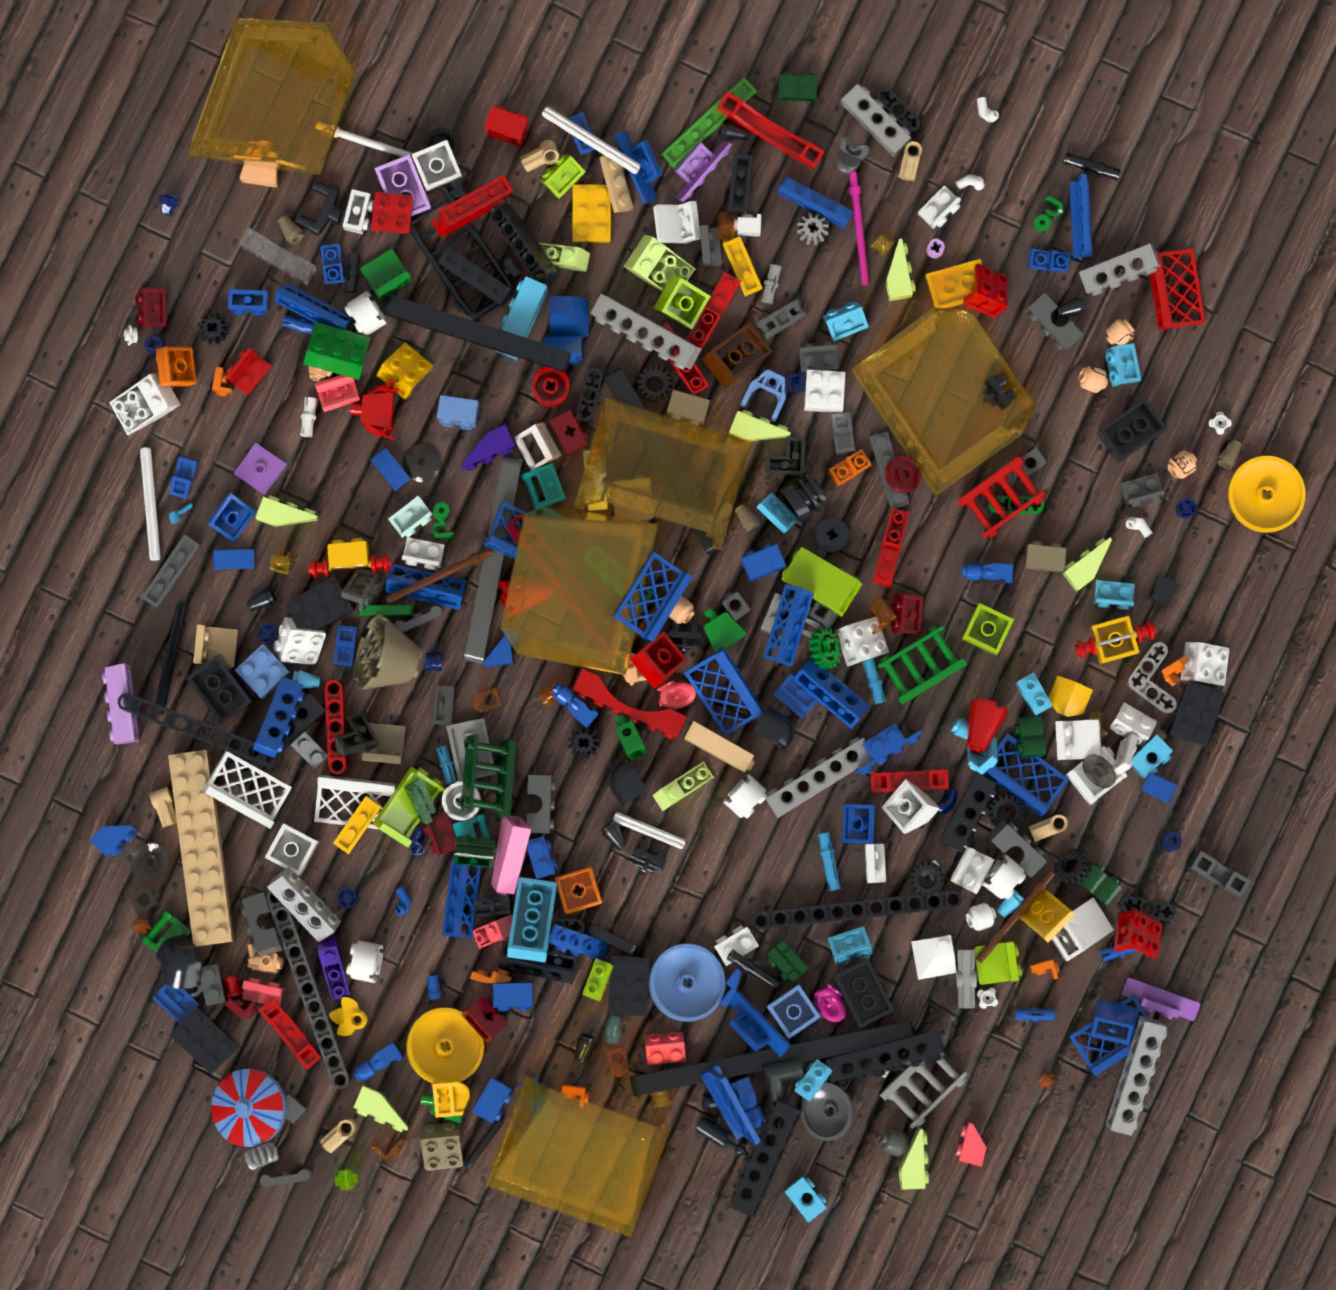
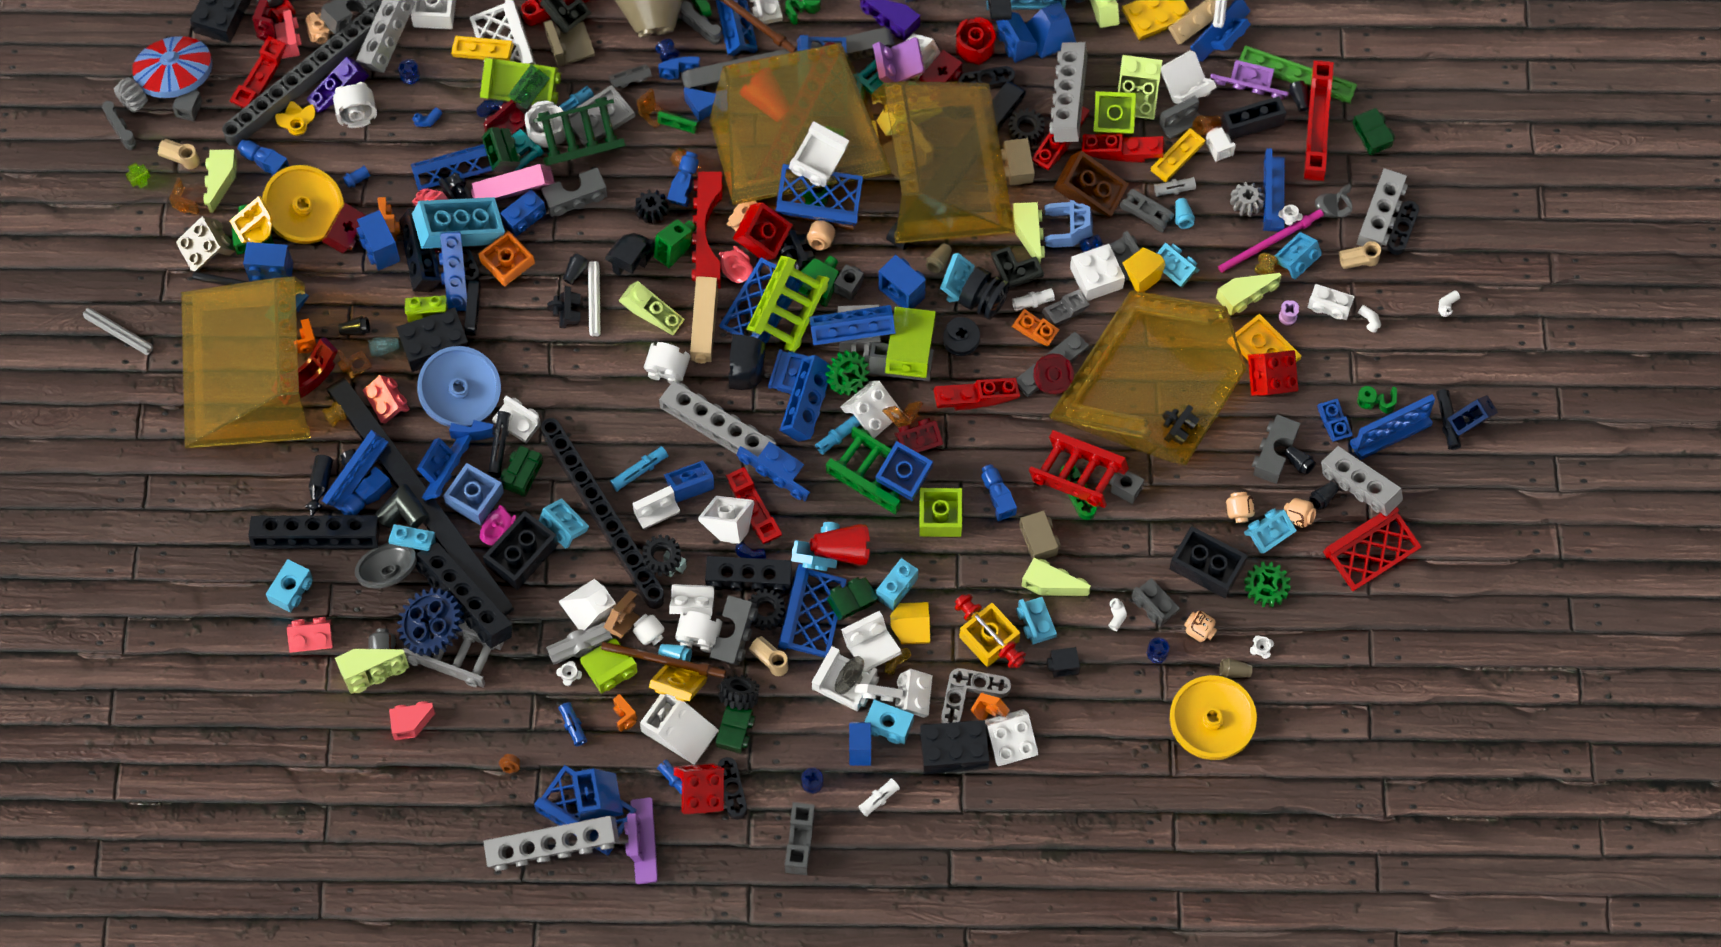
camera: 65 degrees right, 20 degrees down
none -> light grey axle [83,308,153,355]
none -> dark red arch [273,338,338,404]
none -> coral bracket [287,617,333,653]
none -> dark blue gear [397,588,464,657]
none -> medium nougat bracket [603,590,640,638]
none -> blue slope [658,56,700,80]
none -> green slope [658,110,699,134]
none -> lime fence [746,256,830,353]
none -> white panel [789,121,849,187]
none -> white pin [858,778,900,817]
none -> medium lavender bracket [873,37,925,87]
none -> blue brick [876,441,933,502]
none -> white pin [1012,288,1055,311]
none -> yellow slope [1123,247,1165,296]
none -> medium azure cone [1175,198,1195,229]
none -> green gear [1244,562,1291,608]
none -> dark azure bracket [1273,232,1322,279]
none -> white plate [1278,205,1303,225]
none -> black cone [1309,481,1339,510]
none -> dark blue torso [1447,395,1498,436]

